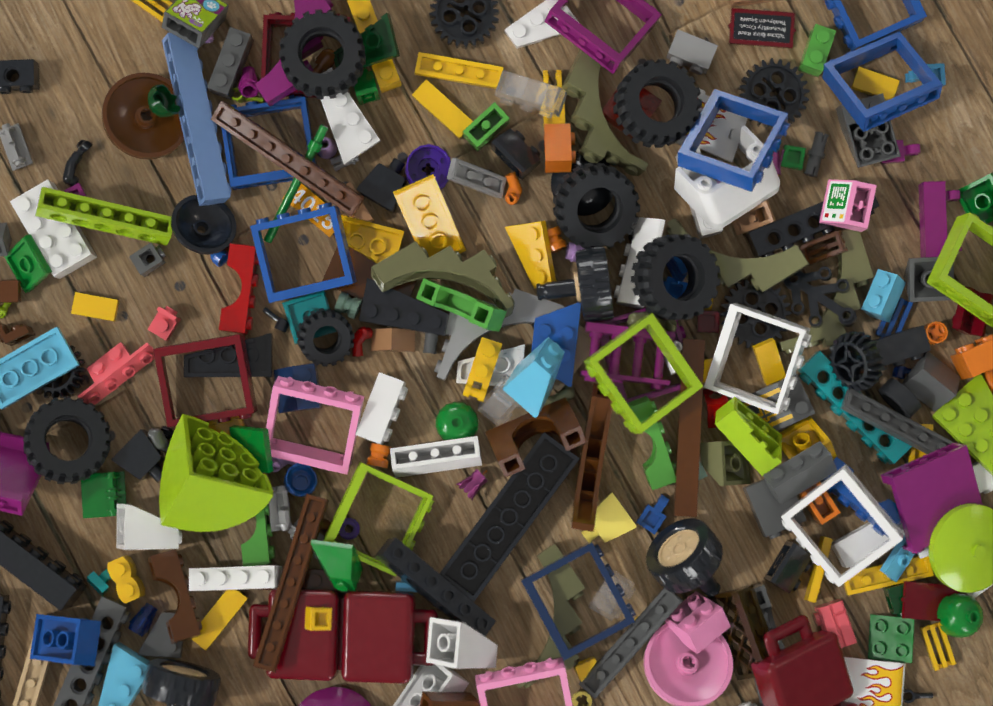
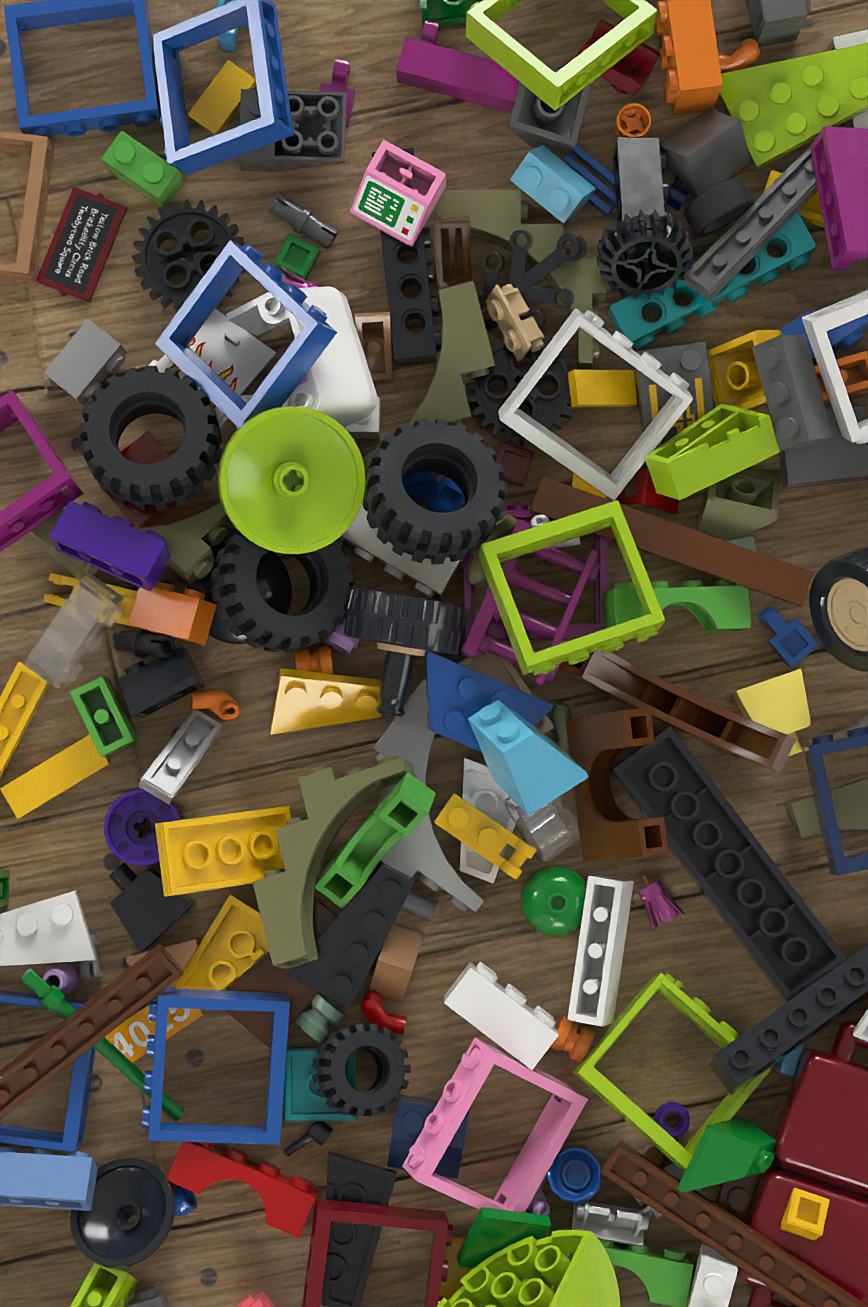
camera: 65 degrees left, 0 degrees up
none -> dark purple brick [49,500,171,592]
none -> black axle [112,630,175,658]
none -> lime dish [218,406,366,554]
none -> tan hinge [486,284,545,362]

